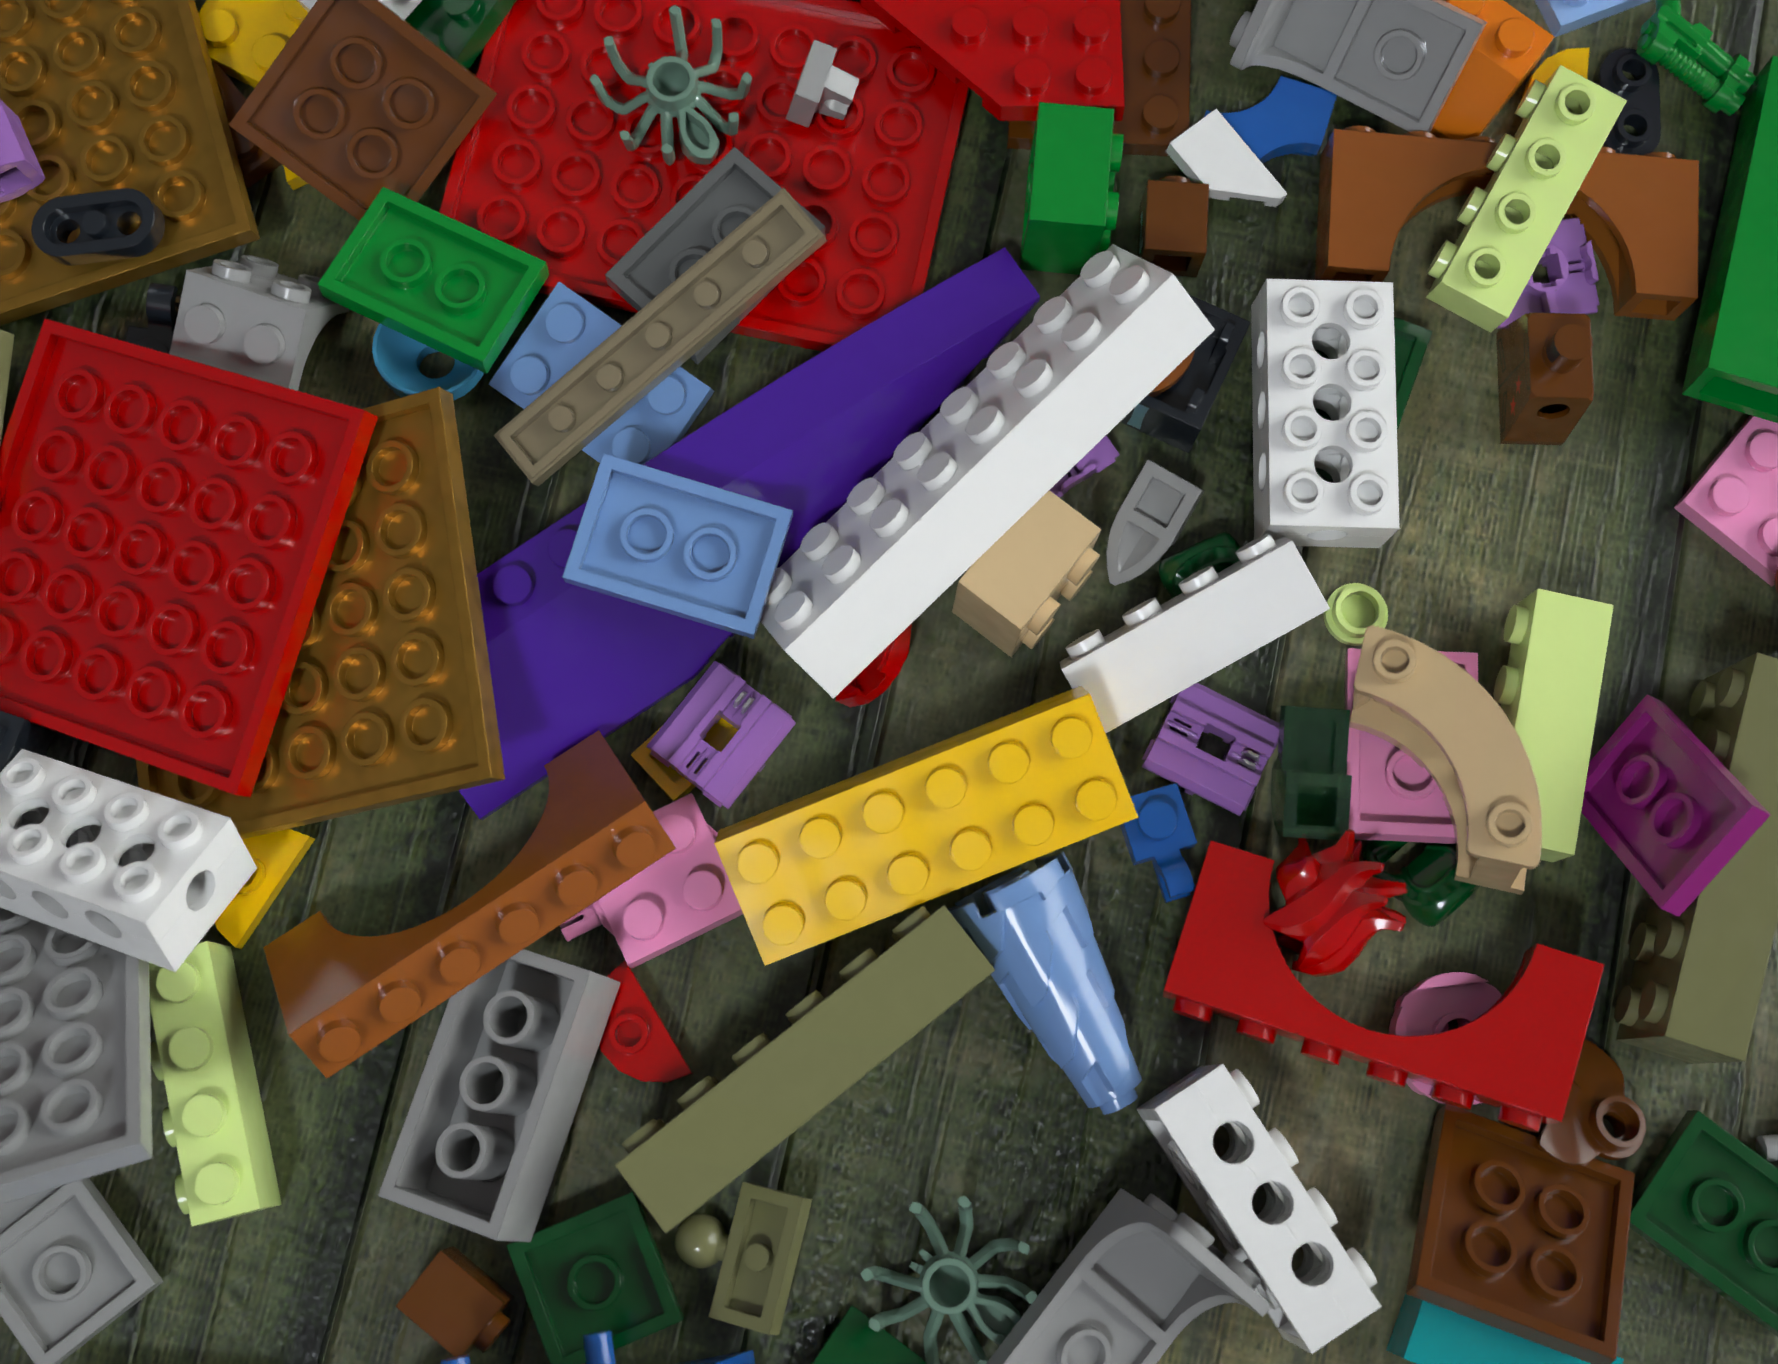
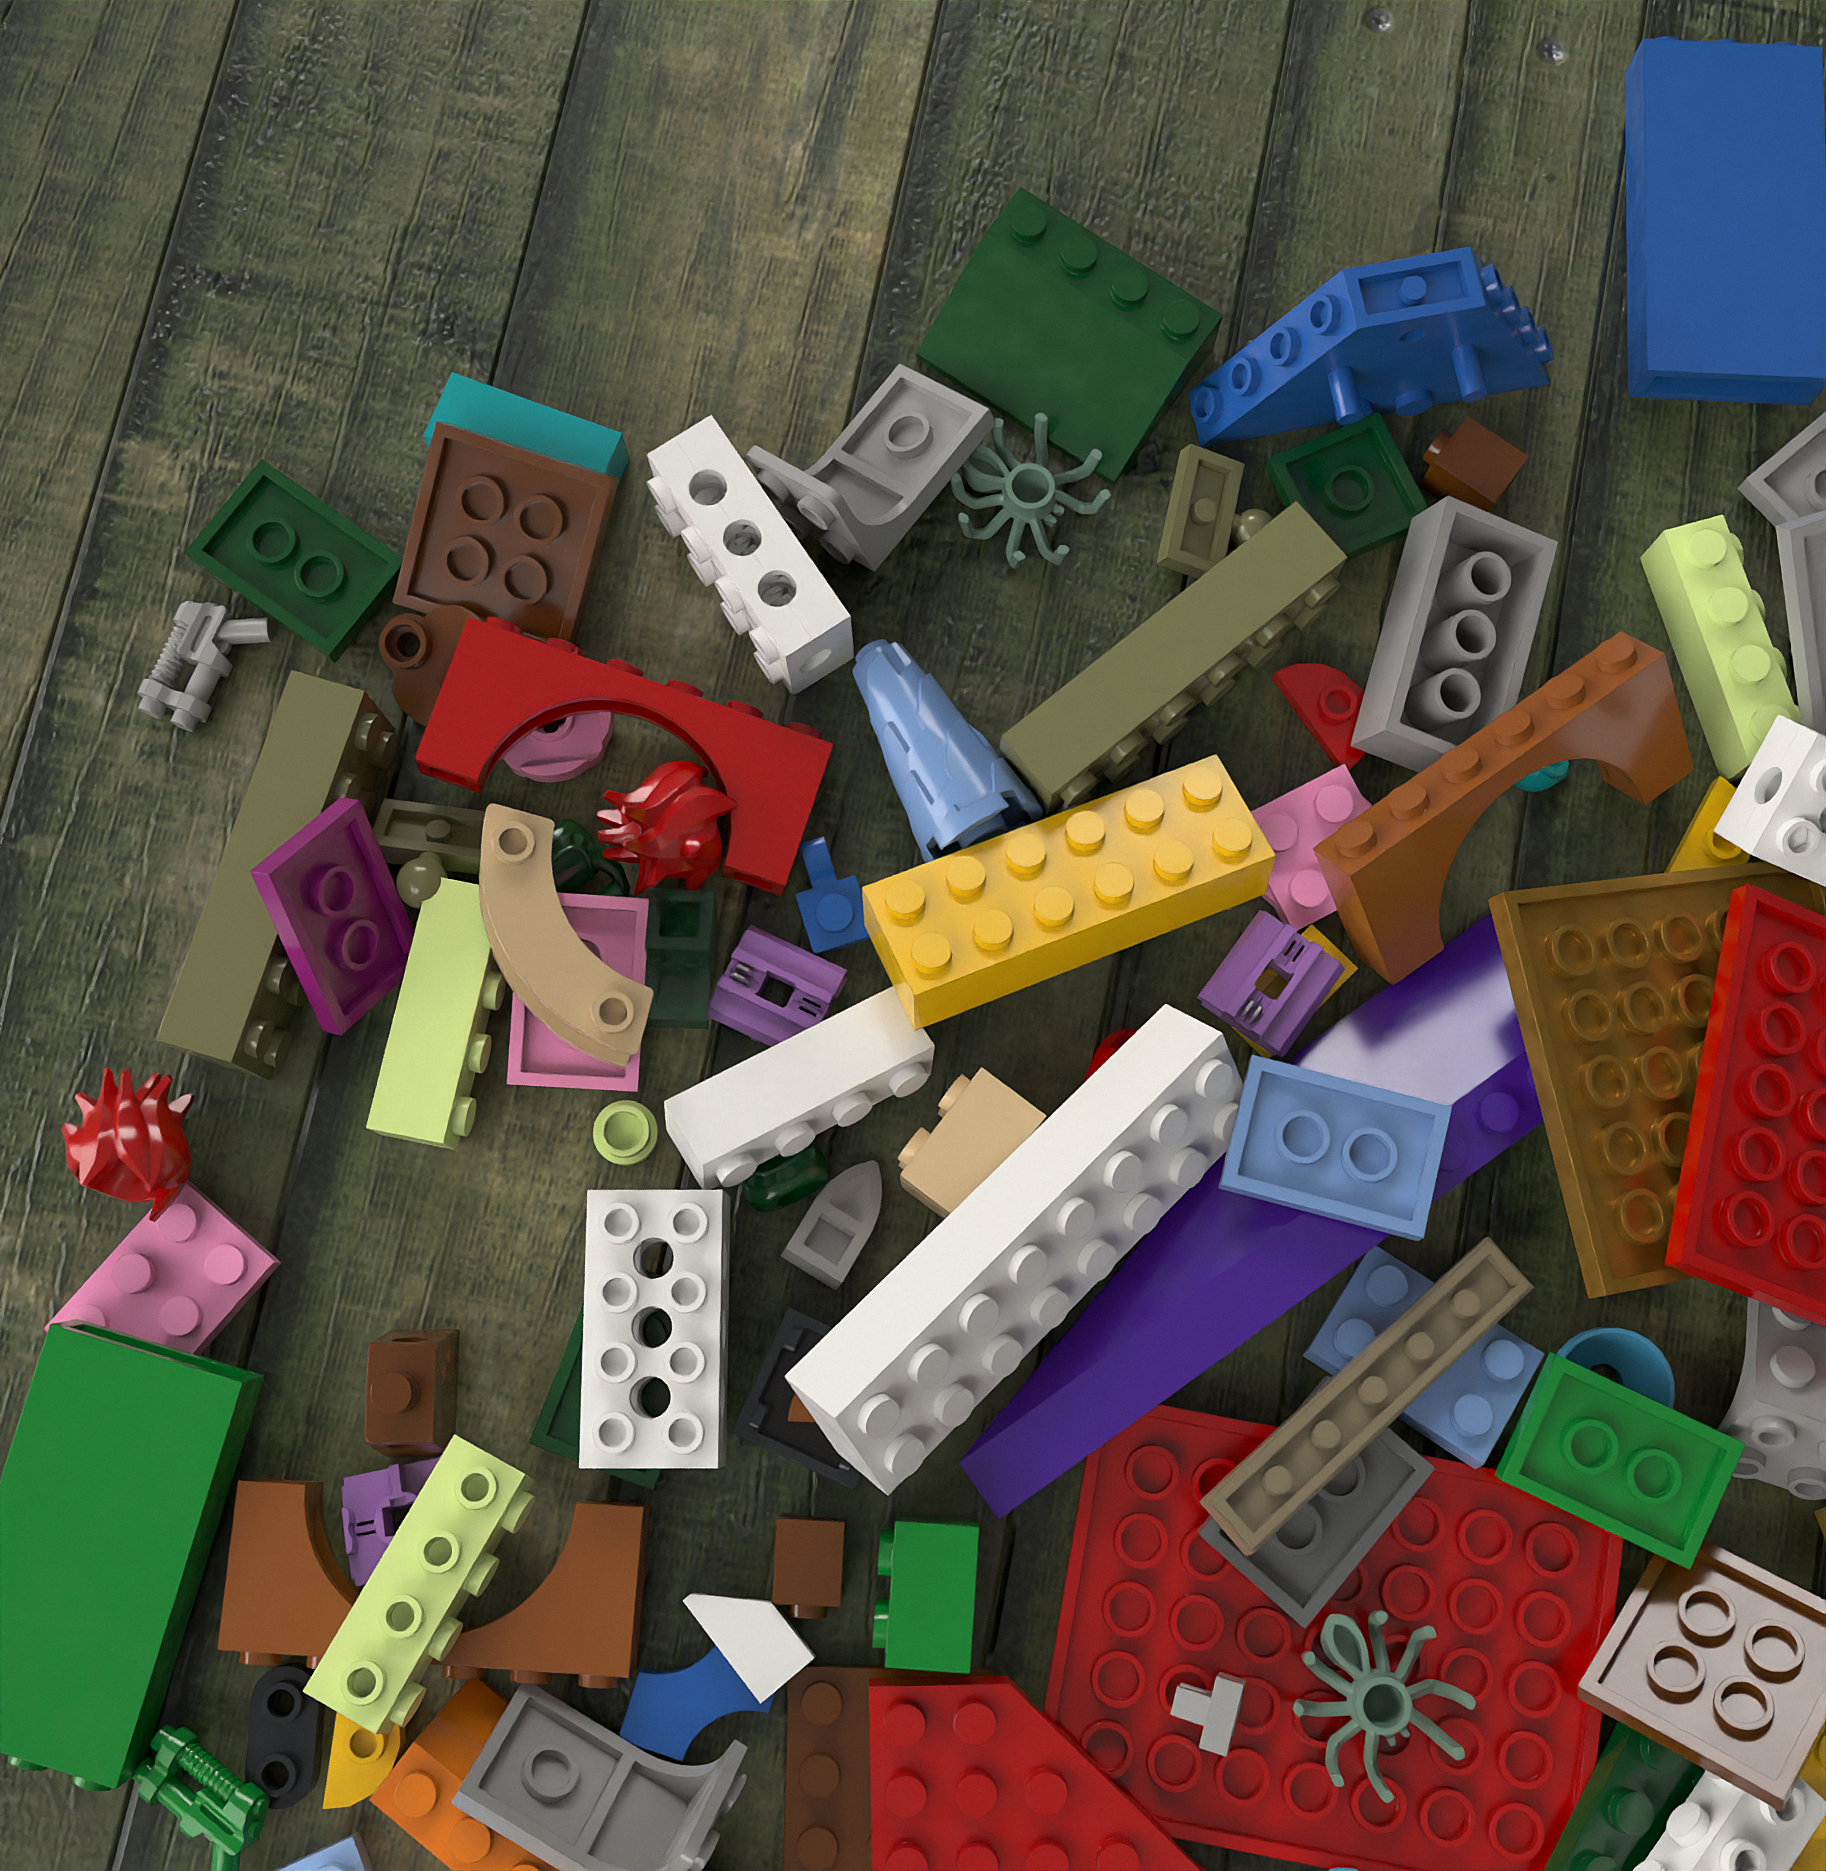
camera: 175 degrees left, 0 degrees up
none -> olive plate [372,798,486,909]

